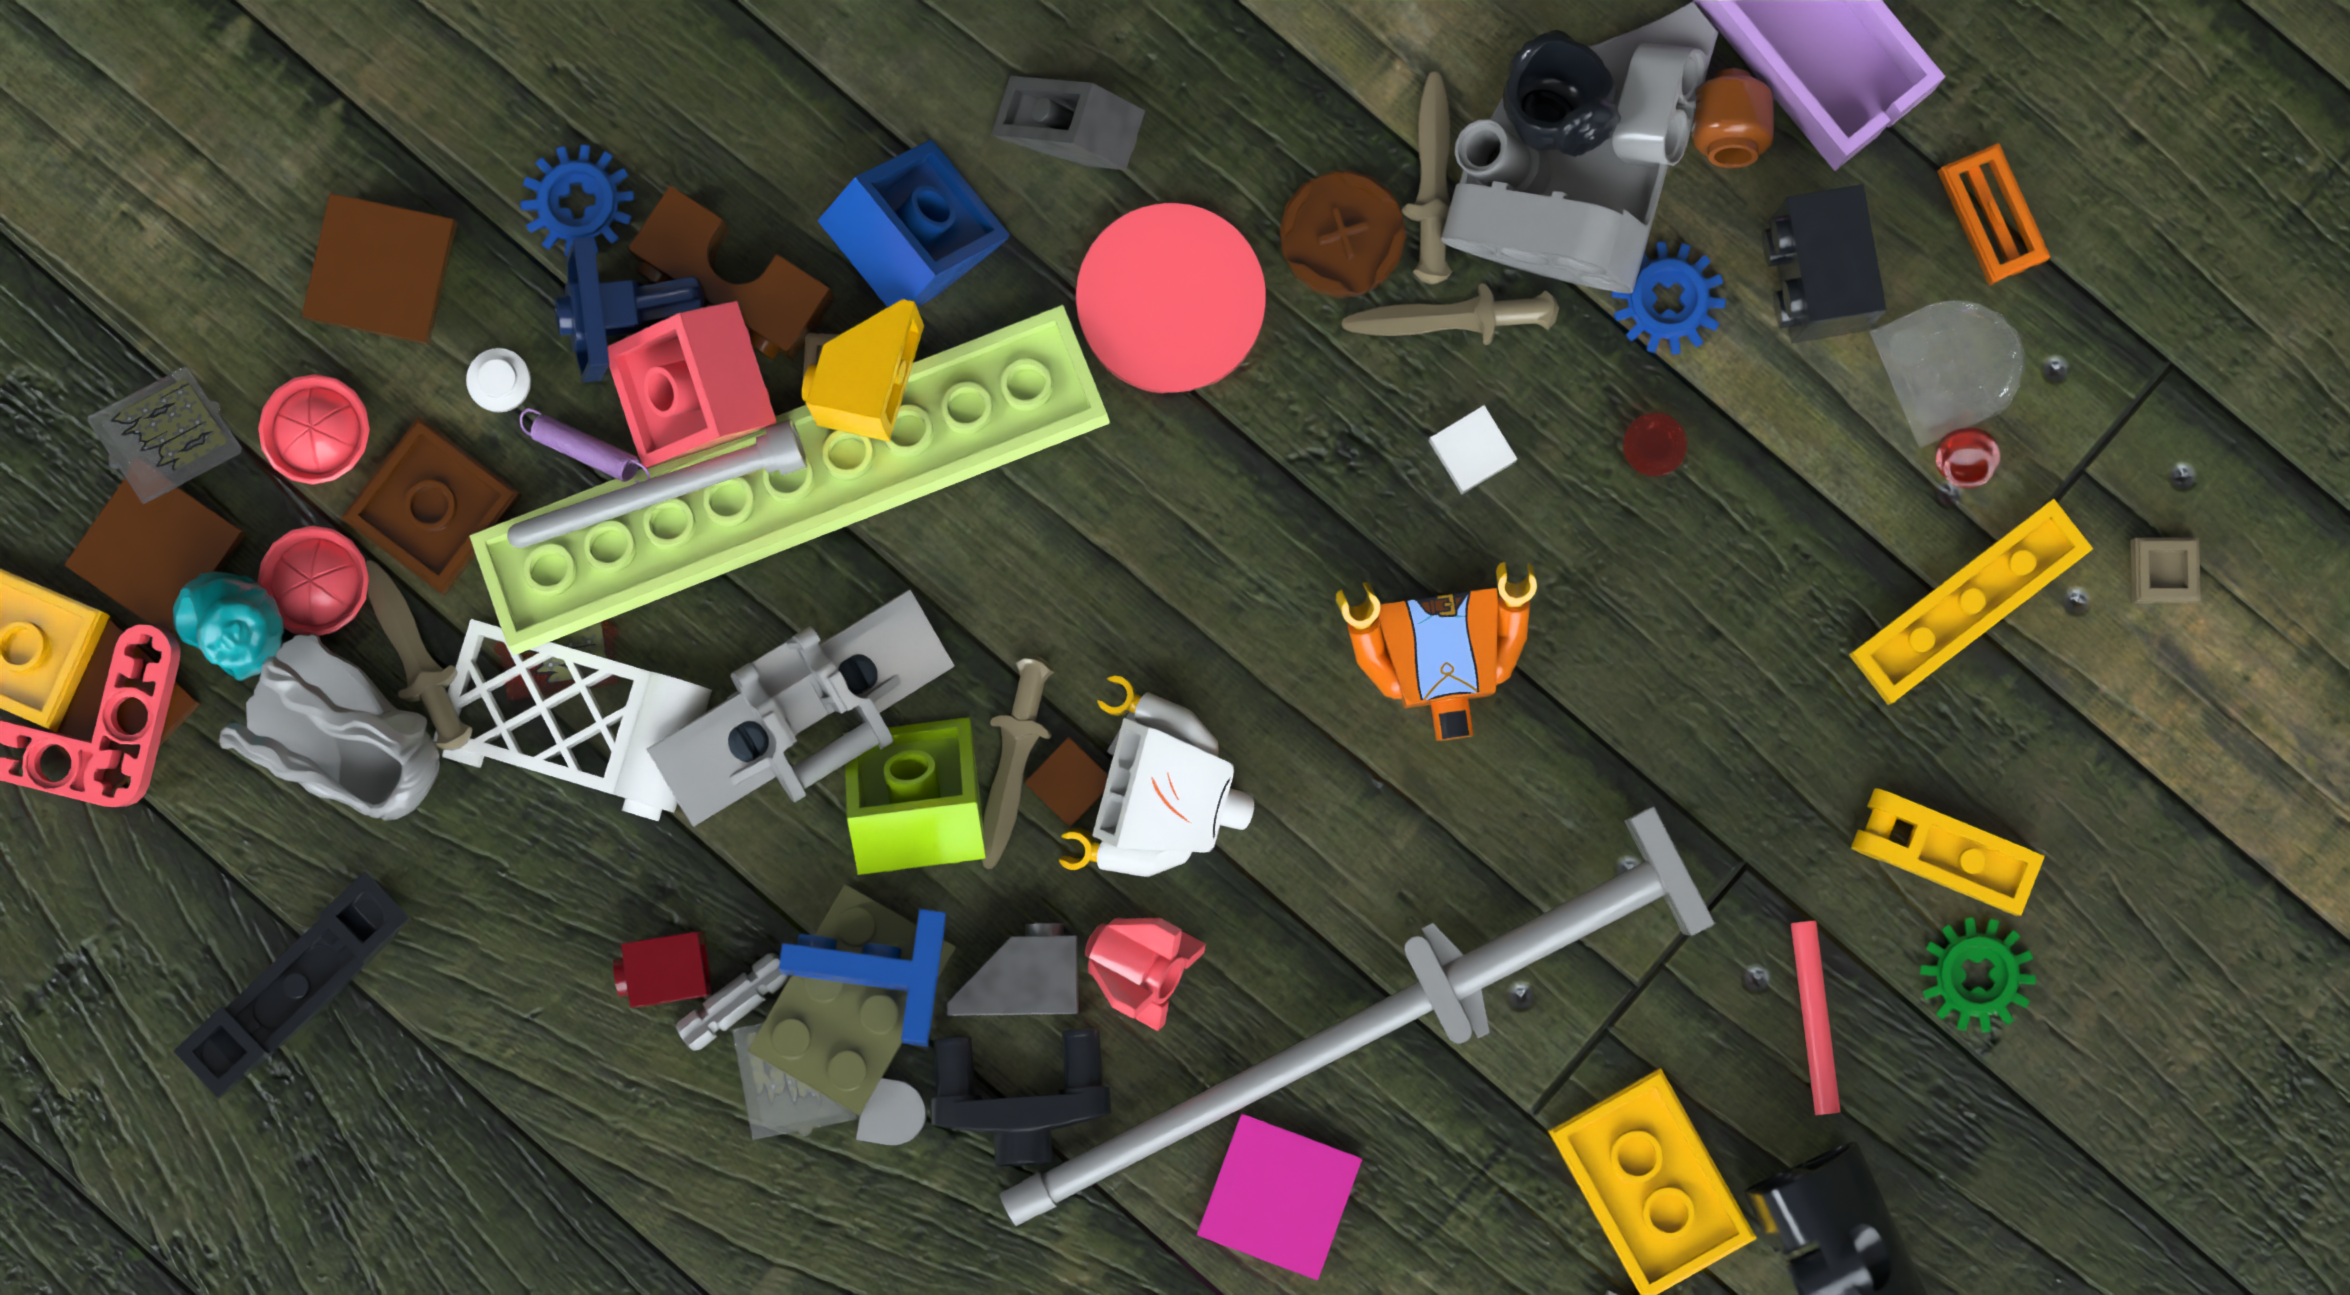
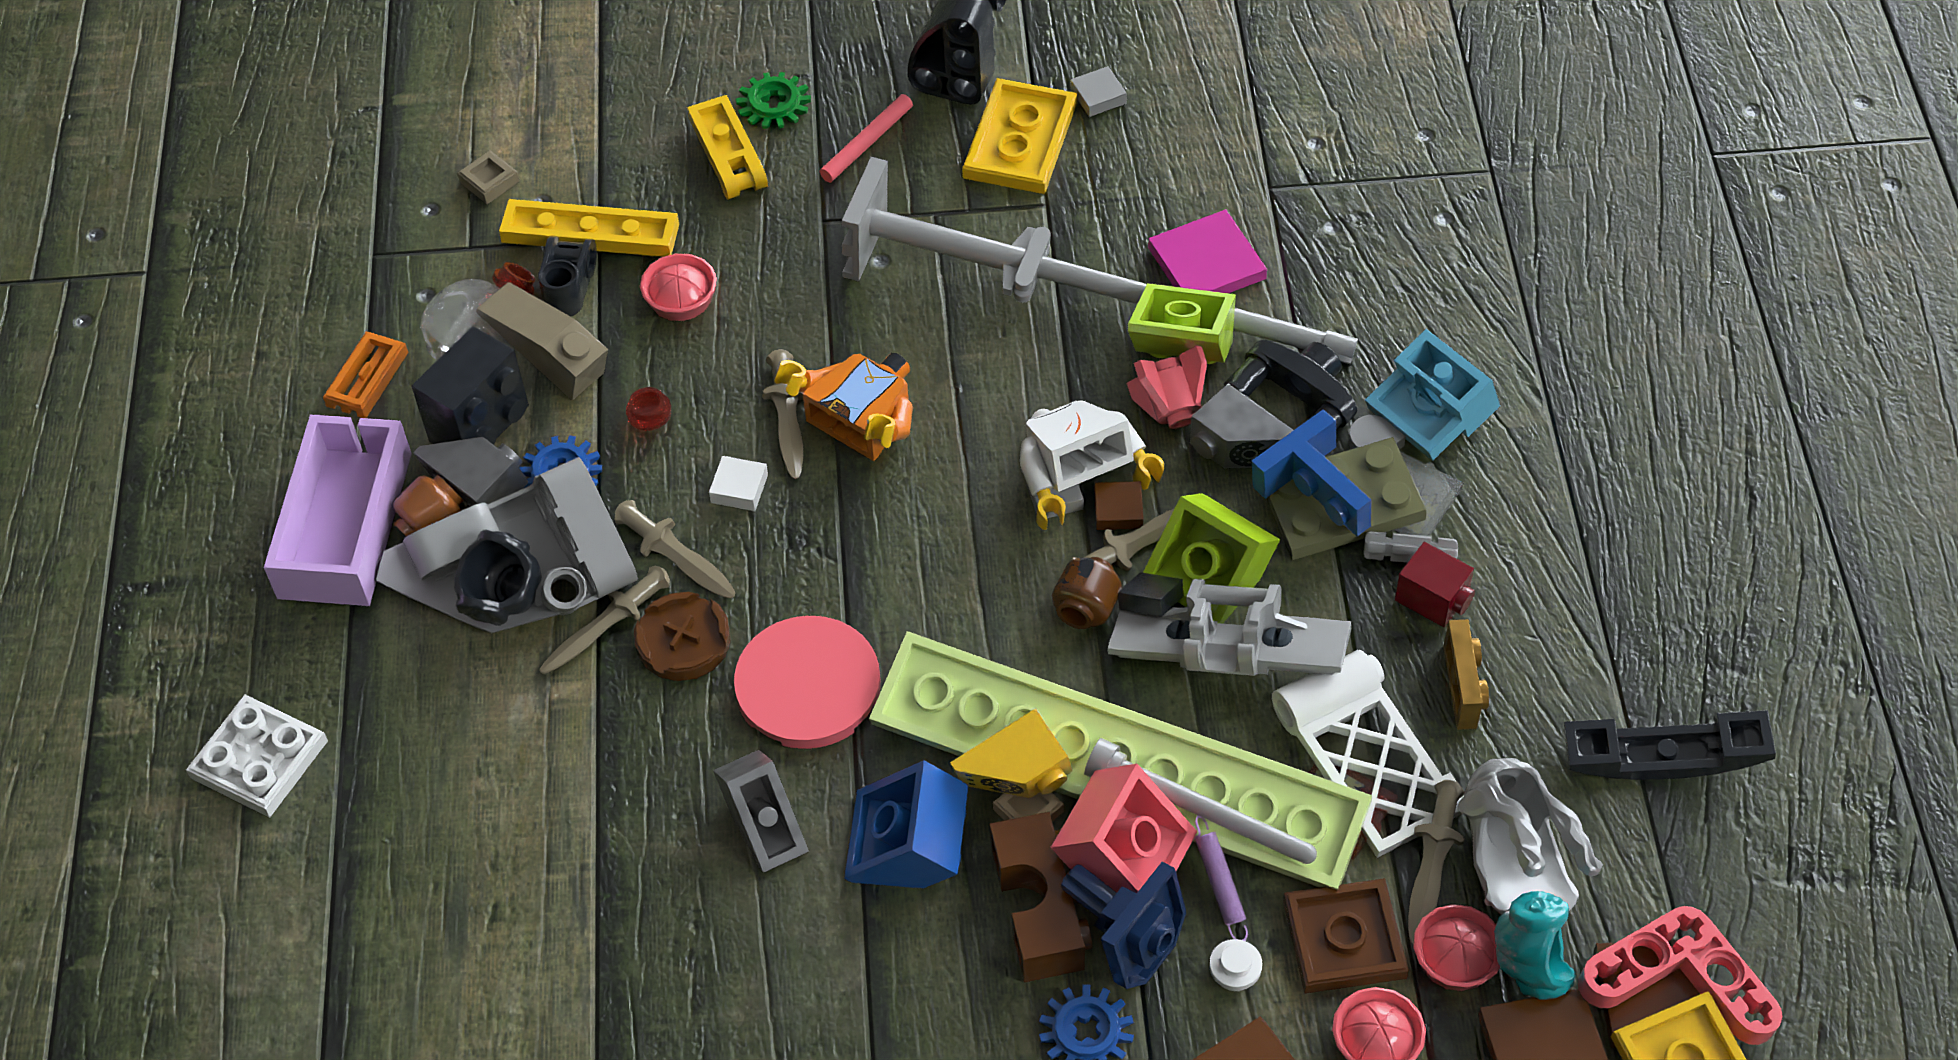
camera: 135 degrees left, 30 degrees down
none -> flat silver slope [413,437,528,506]
none -> dark tan slope [476,282,608,401]
none -> black piece [538,236,597,317]
none -> coral hat [640,254,717,321]
none -> dark tan sword [762,349,804,479]
none -> reddish brown head [1051,557,1122,629]
none -> black tile [1118,572,1184,617]
none -> lime slope [1128,283,1236,364]
none -> medium azure brick [1365,329,1500,461]
none -> pearl gold plate [1443,619,1489,730]

